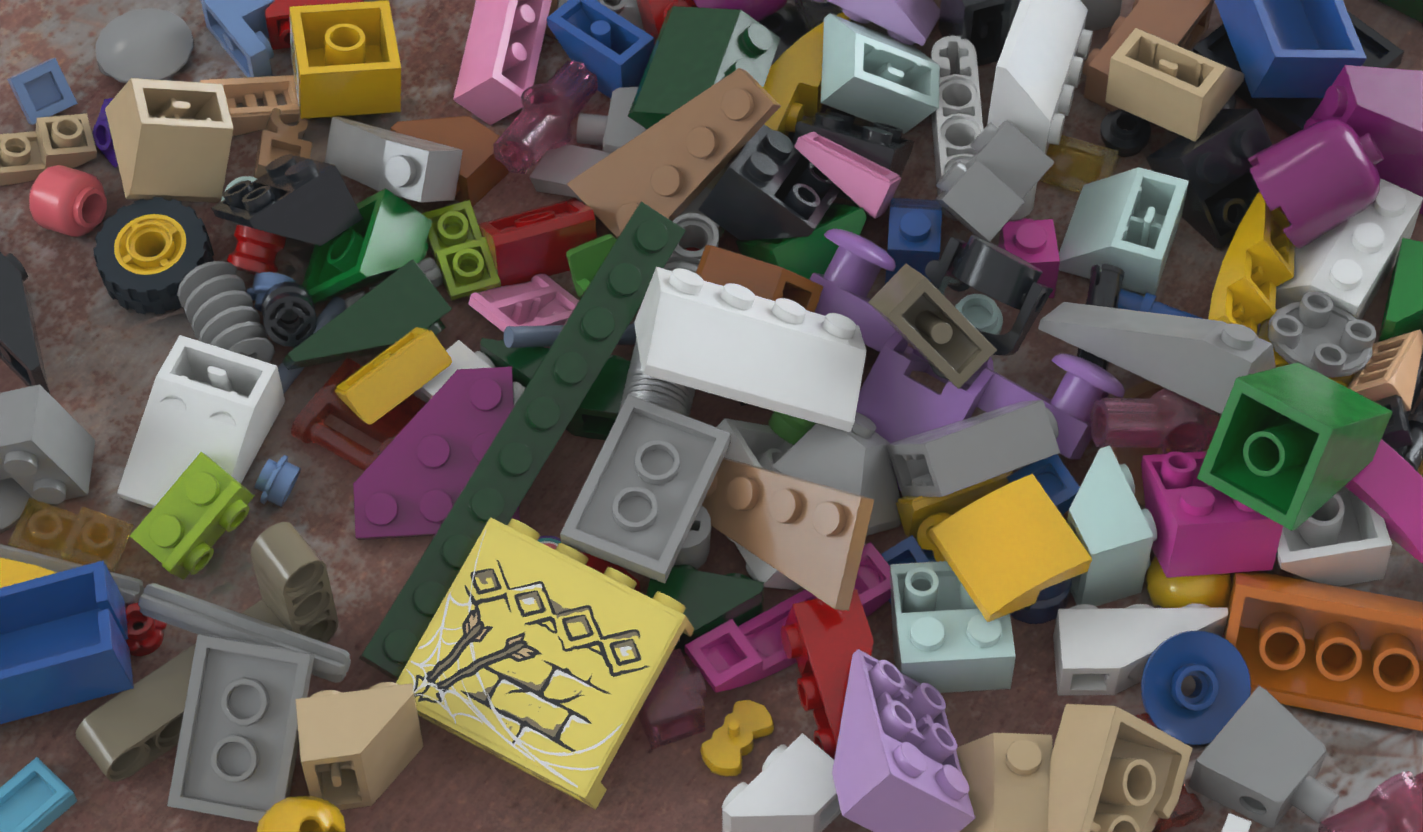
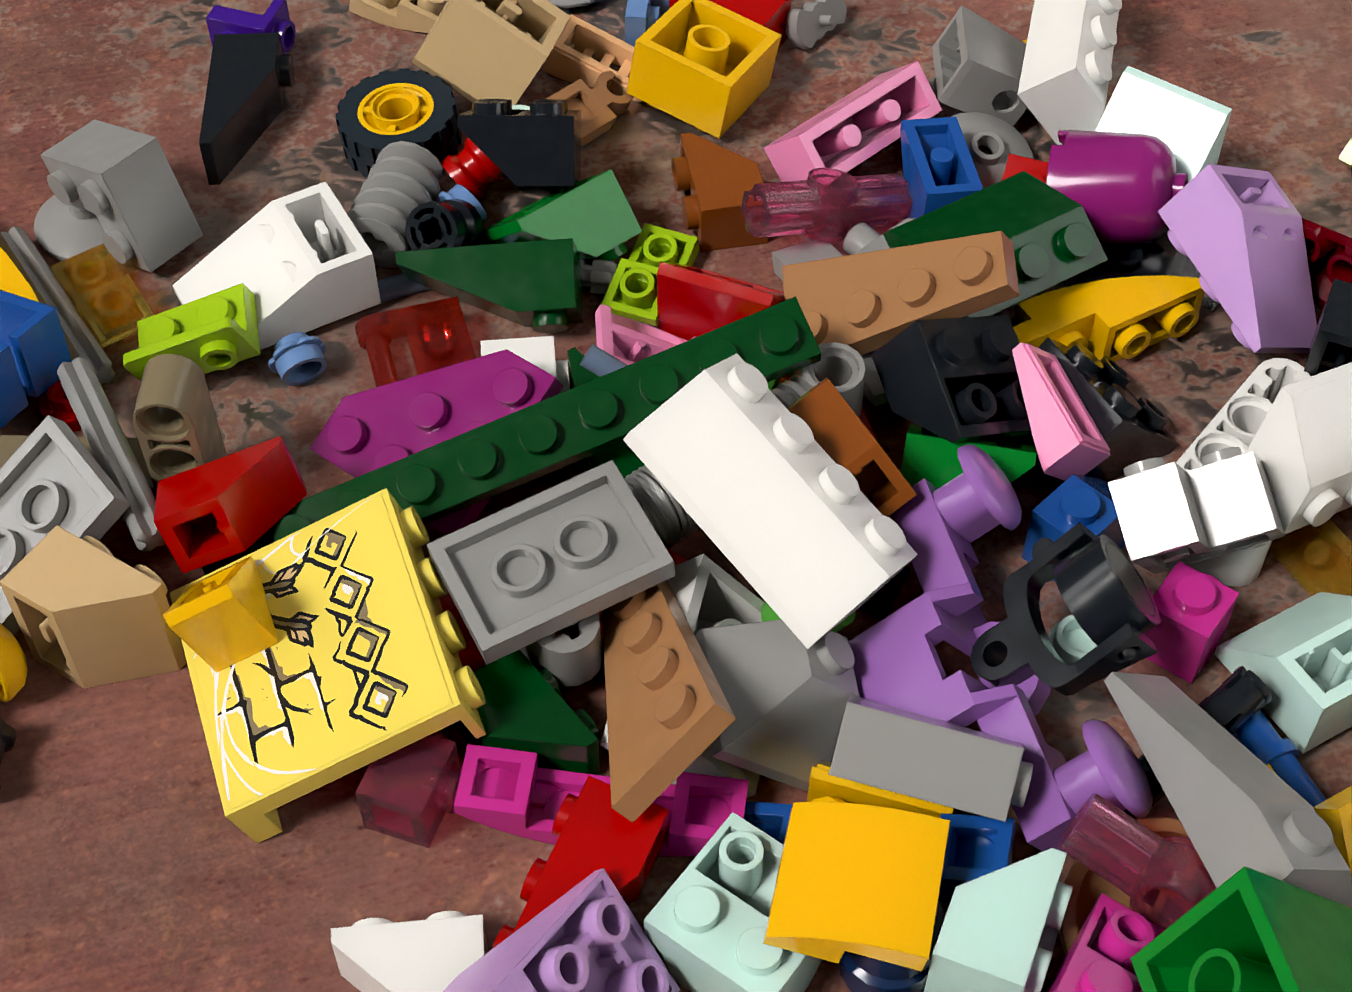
camera: 40 degrees right, 5 degrees down
coral head [29,165,107,237] -> none
light grey slope [325,117,463,202] -> none
yellow slope [335,327,452,425] -> none
yellow piece [700,700,774,777] -> none
light aqua slope [821,13,940,134] -> none
dark tan slope [868,264,997,389] -> none
none -> red slope [153,436,307,574]
none -> yellow slope [163,556,279,673]

